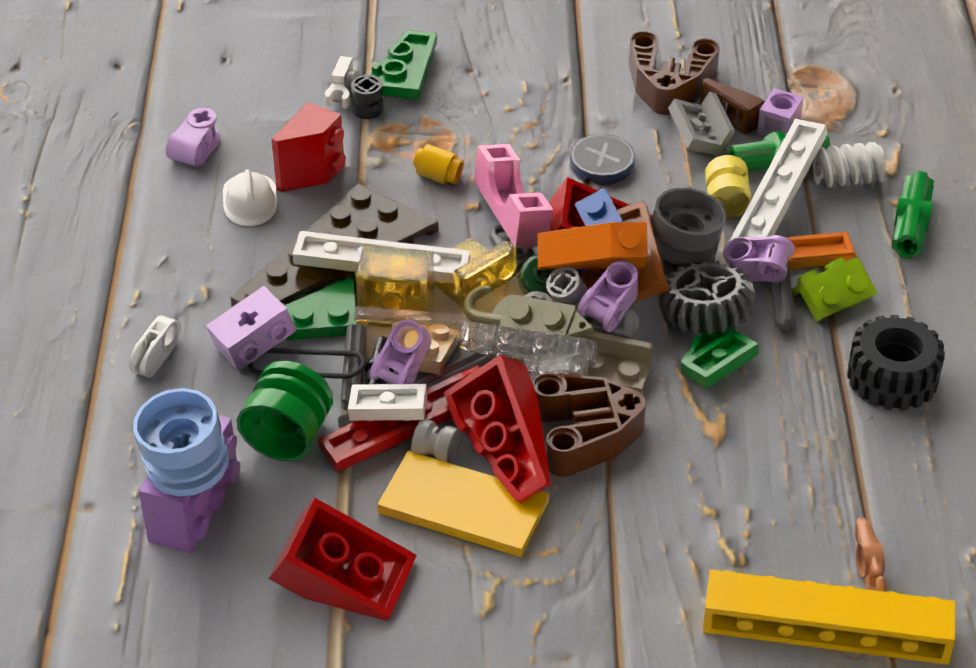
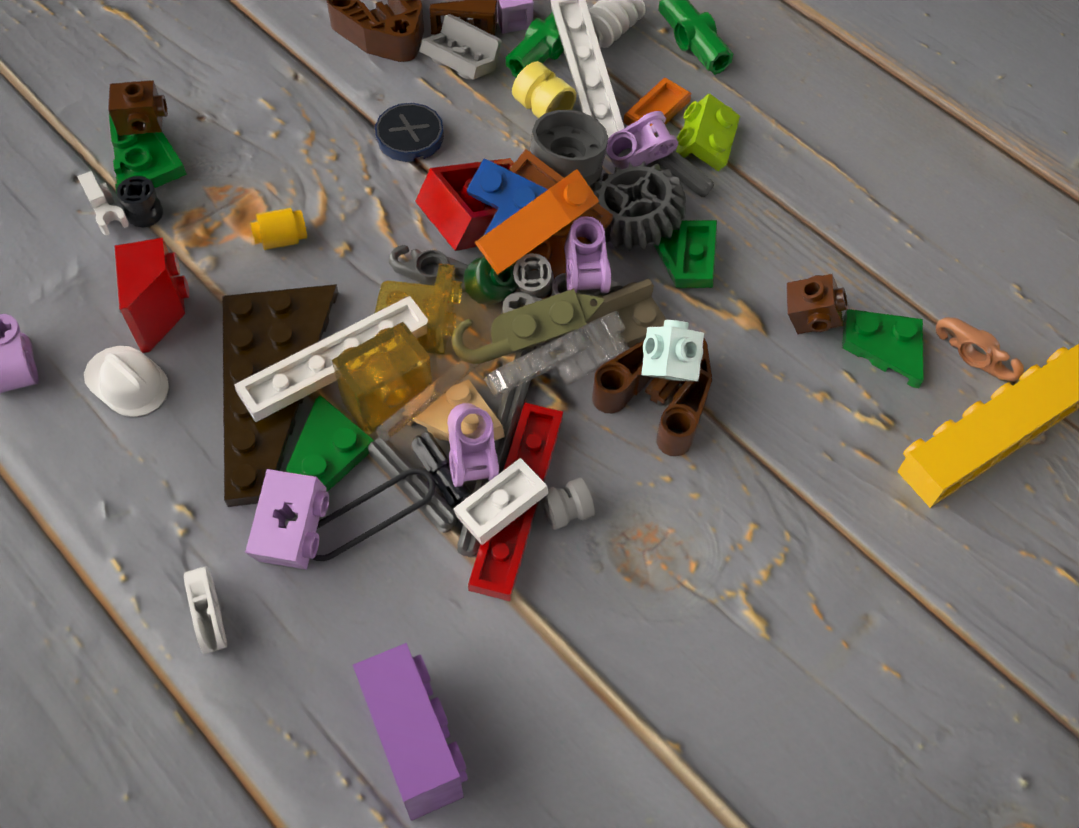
camera: 45 degrees left, 15 degrees up
light blue wheel [133,388,228,497] -> none
green wheel [236,361,334,461] -> none
red slope [269,497,417,621] -> none
yellow tile [377,451,549,558] -> none
red wedge [444,354,551,504] -> none
bright pink arch [474,144,553,249] -> none
black tyre [847,315,945,411] -> none
none -> reddish brown brick [108,80,168,136]
none -> light aqua brick [641,320,704,381]
none -> reddish brown brick [787,274,848,334]
none -> green wing [842,309,924,388]

